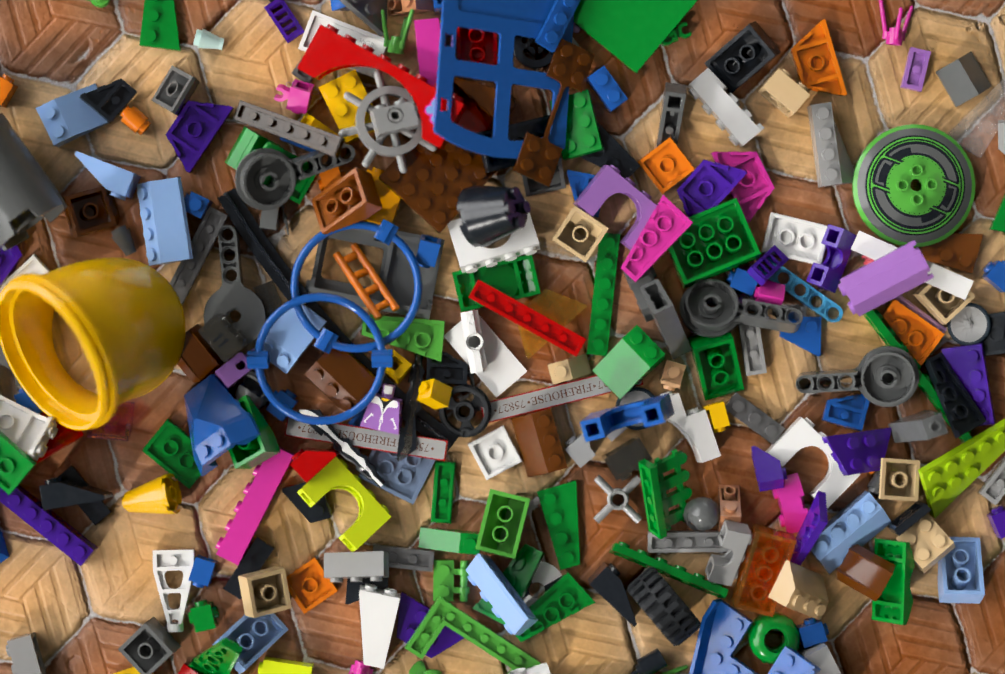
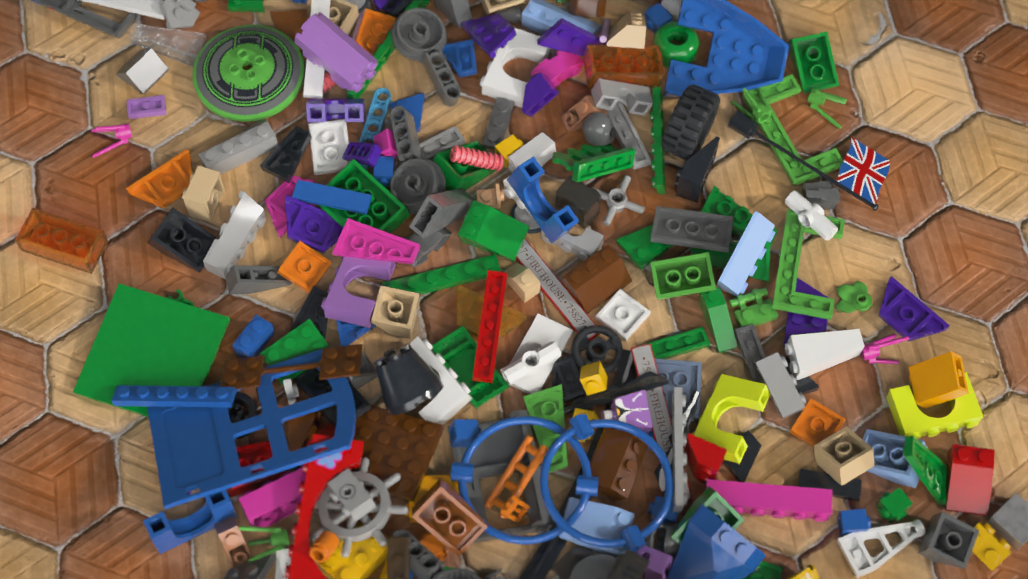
camera: 115 degrees left, 25 degrees down
none -> black wing [260,126,312,183]
none -> white plate [283,378,299,405]
none -> blue tile [292,180,372,215]
none -> orange brick [310,531,339,562]
none -> coral piece [450,145,504,171]
none -> orange tile [500,495,531,523]
none -> lavender bar [600,18,611,43]
none -> dark grey plate [651,206,734,253]
none -> light grey plate [672,387,687,512]

